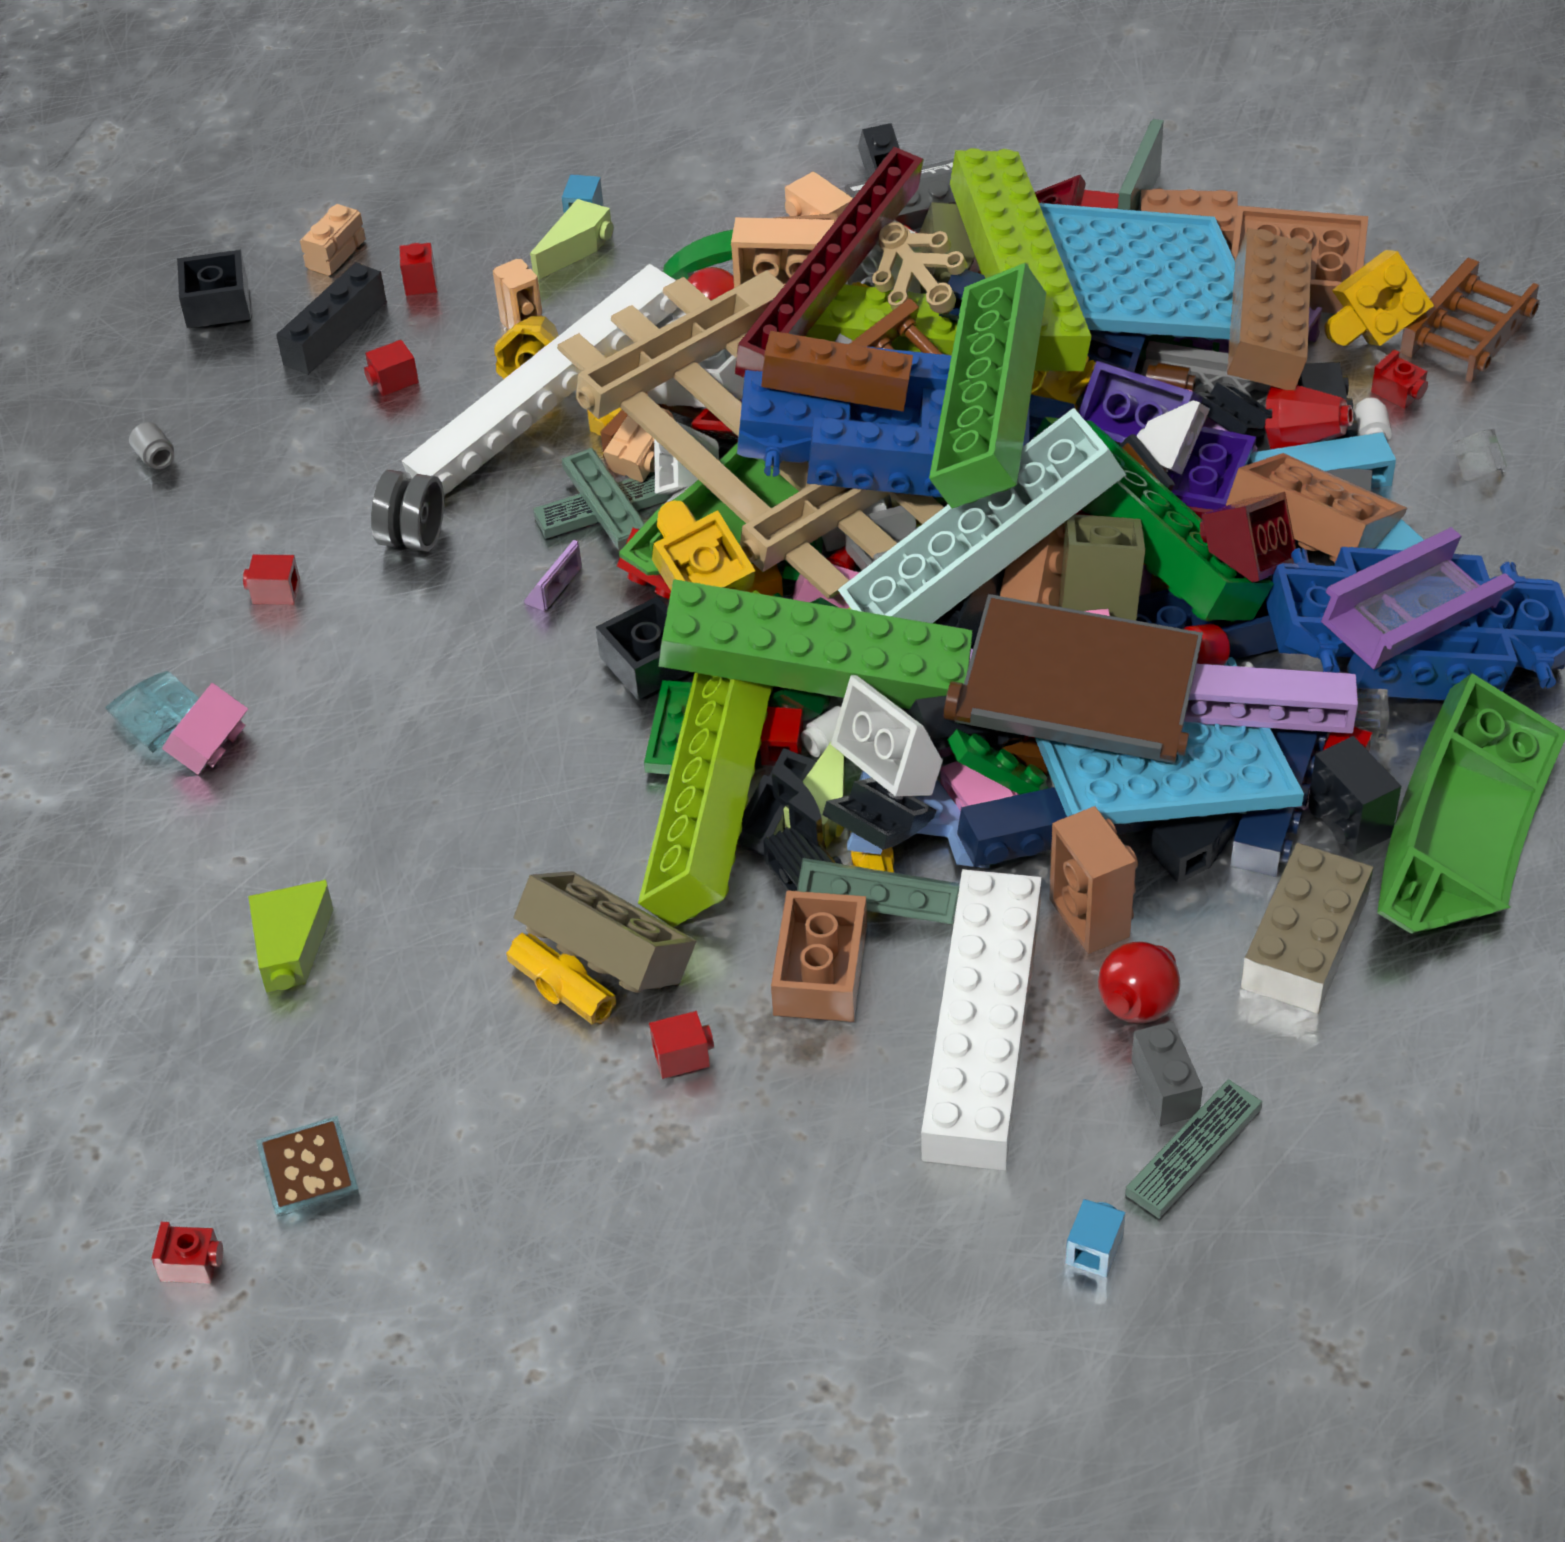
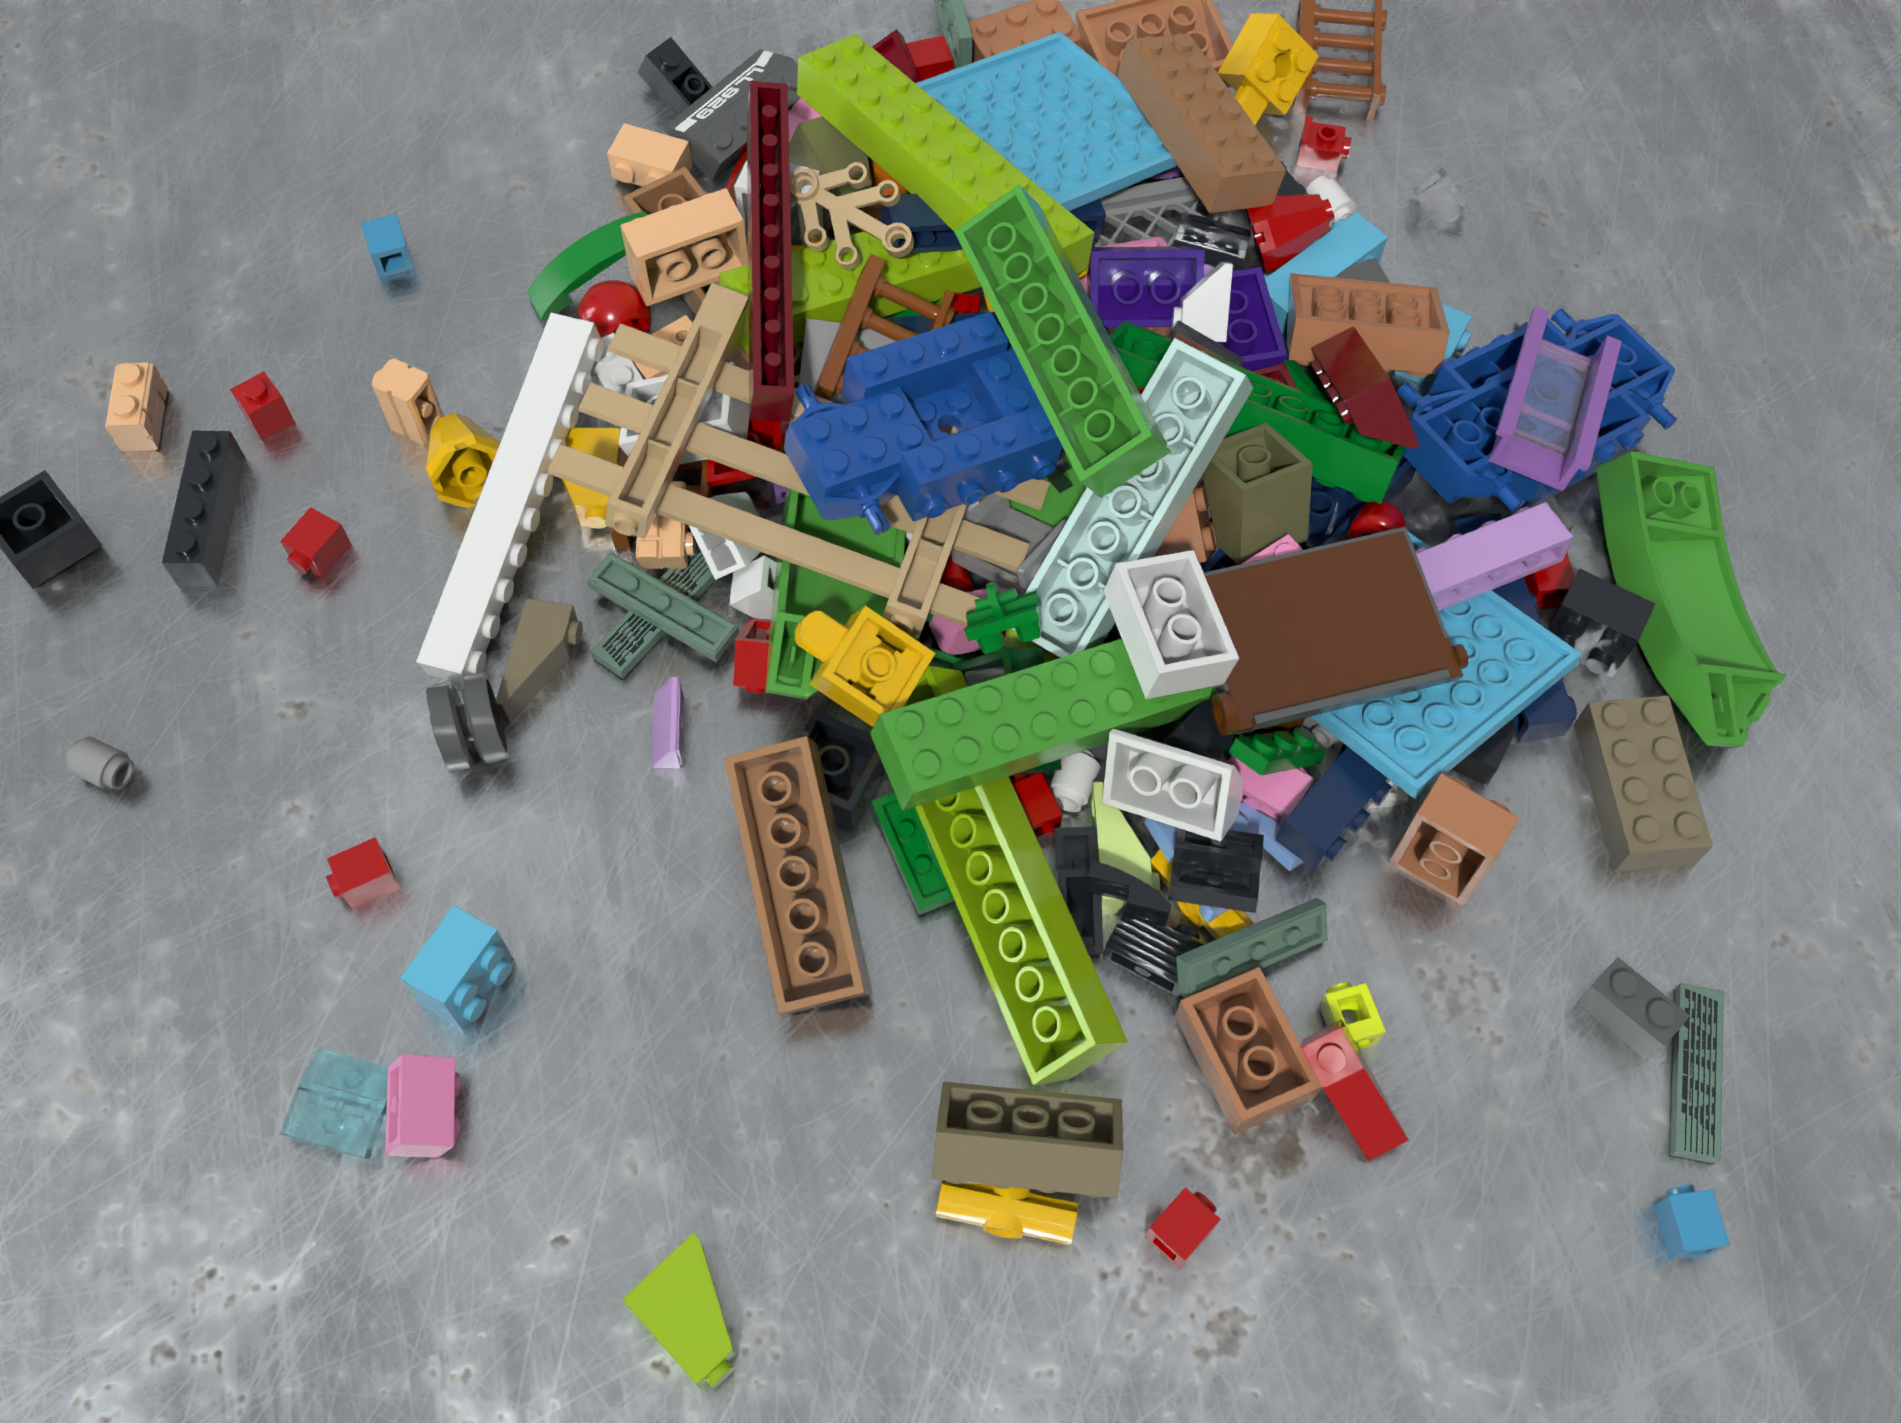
camera: 35 degrees left, 15 degrees up
yellowish green slope [530,199,614,280] -> none
dark orange brick [761,331,913,412] -> none
white brick [921,869,1042,1171] -> none
red brick [1098,942,1181,1024] -> none
reddish brown brick [1146,362,1196,392] -> none
none -> medium azure brick [400,905,514,1031]
none -> dark tan slope [495,598,583,723]
none -> medium nougat brick [724,736,873,1014]
none -> green hips [964,581,1041,654]
none -> white brick [1103,550,1239,699]
none -> red slope [1300,1019,1409,1161]
none -> neon yellow brick [1319,982,1386,1050]

